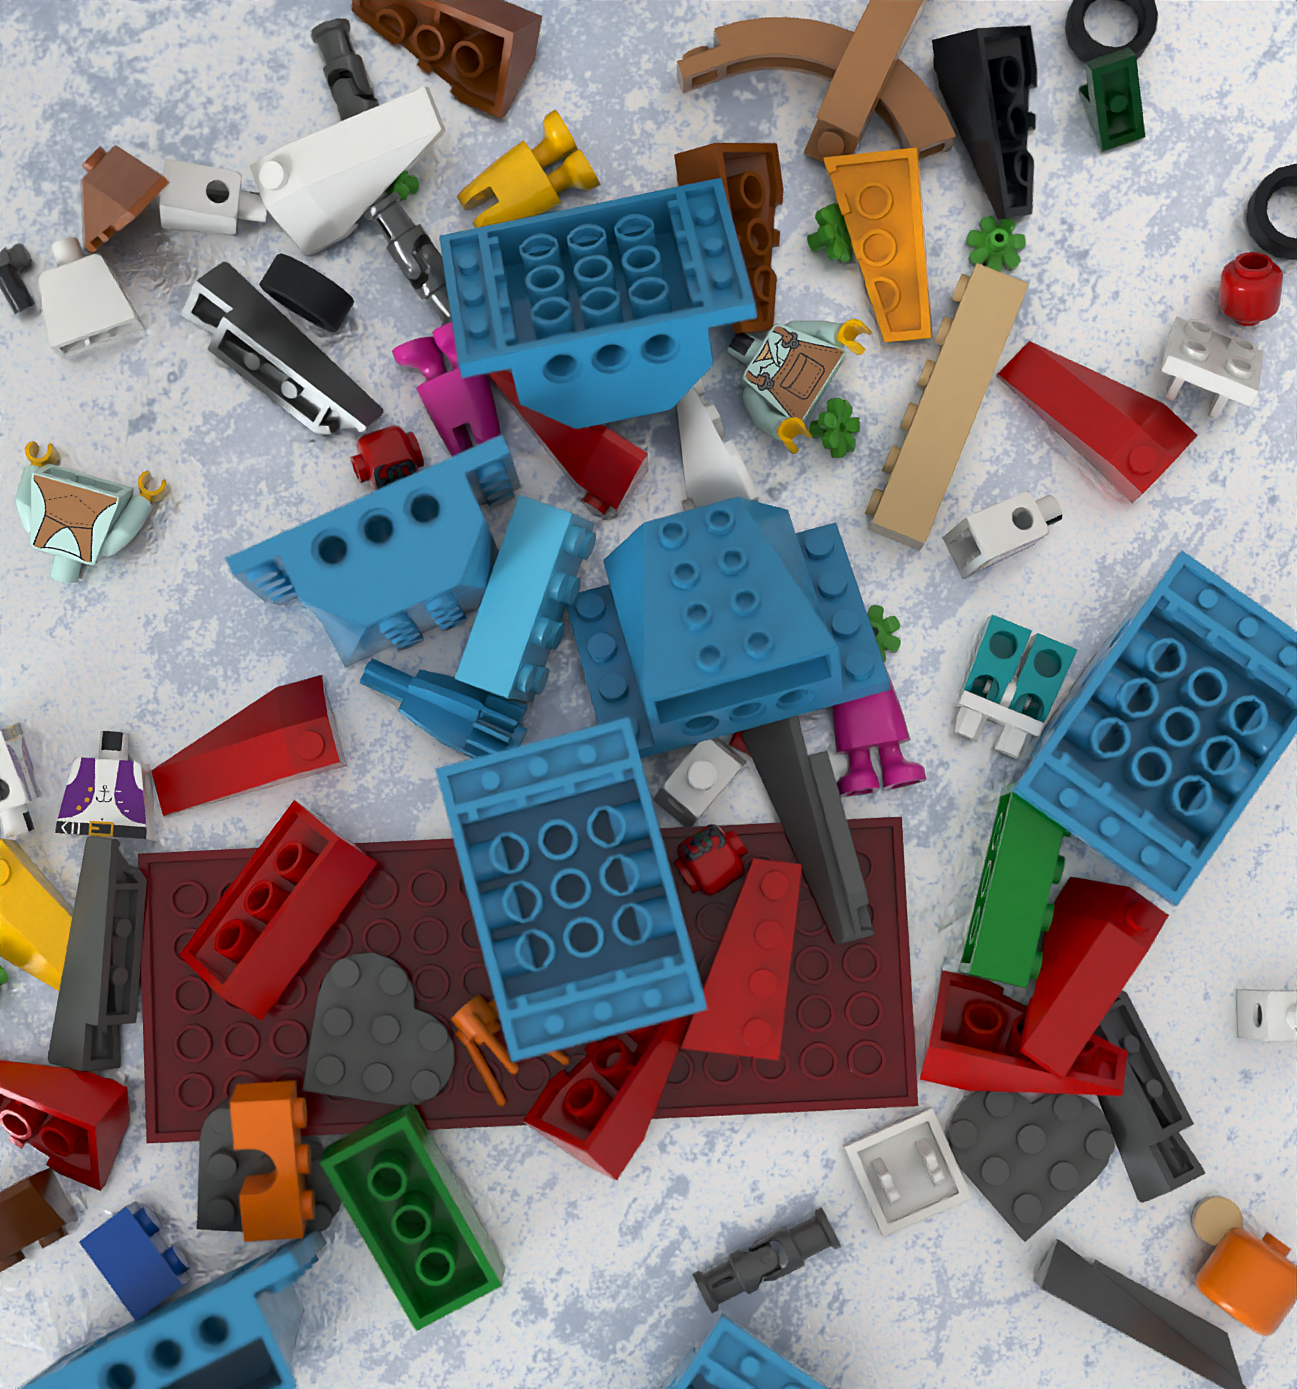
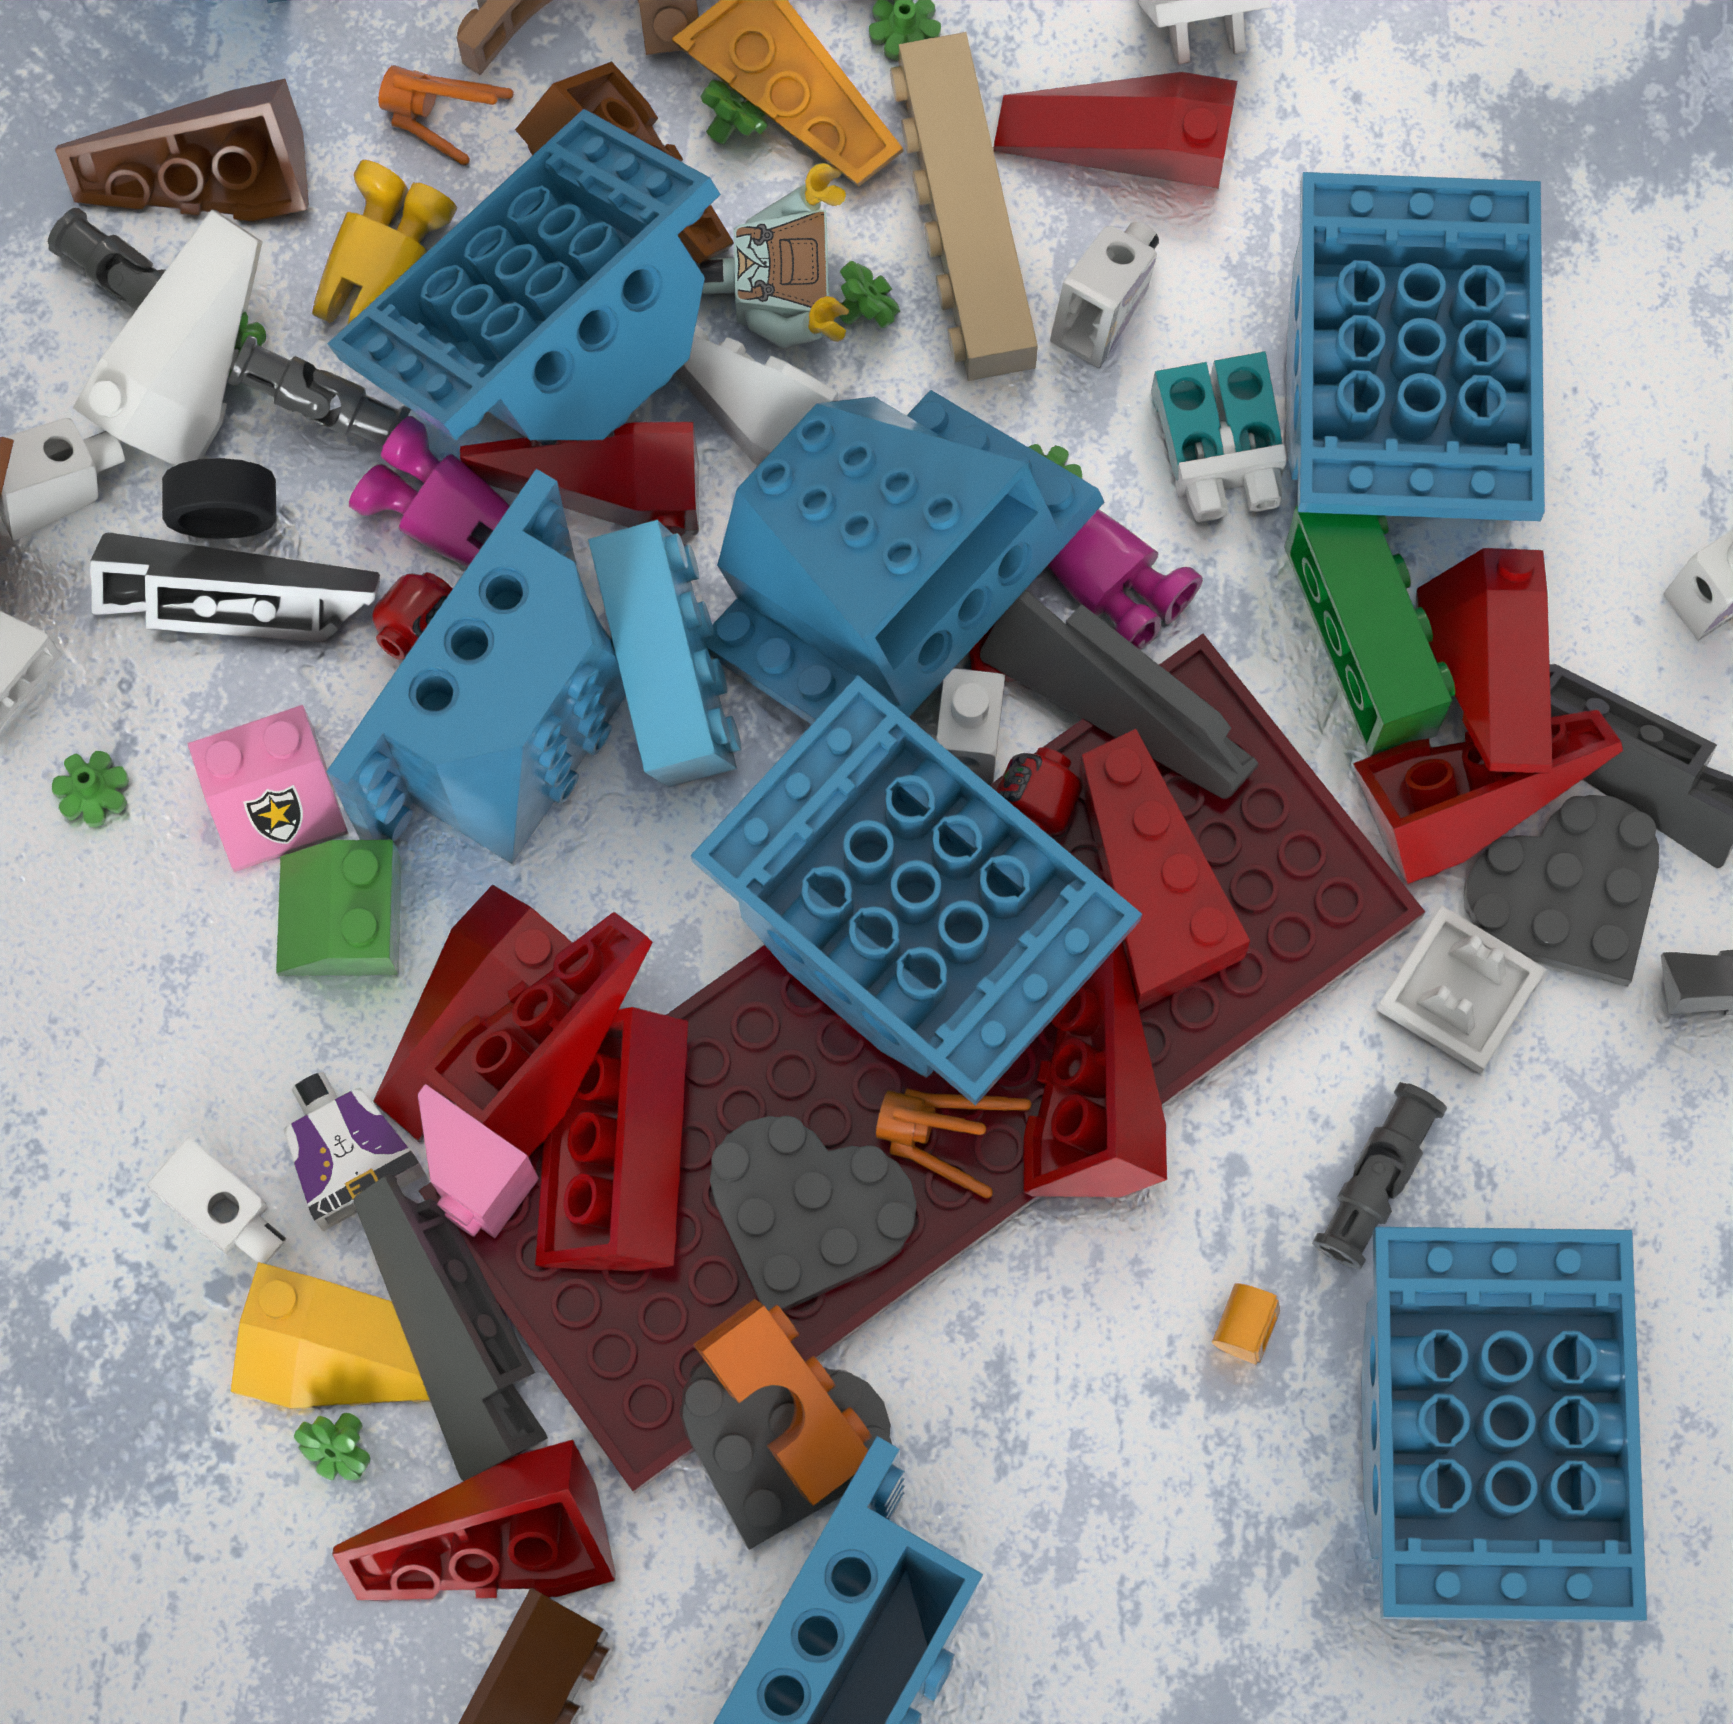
camera: 35 degrees left, 10 degrees down
torso [15,441,168,583] -> none
blue brick [79,1201,192,1321] -> none
green brick [320,1102,505,1332] -> none
dark azure piece [360,658,528,759] -> none
none -> bright green plant [52,751,129,827]
none -> bright pink slope [187,705,349,872]
none -> bright green slope [276,840,402,976]
none -> orange plant [378,65,514,165]
none -> bright pink slope [418,1084,539,1238]
none -> red wedge [420,912,653,1157]
none -> light orange brick [1212,1283,1280,1365]

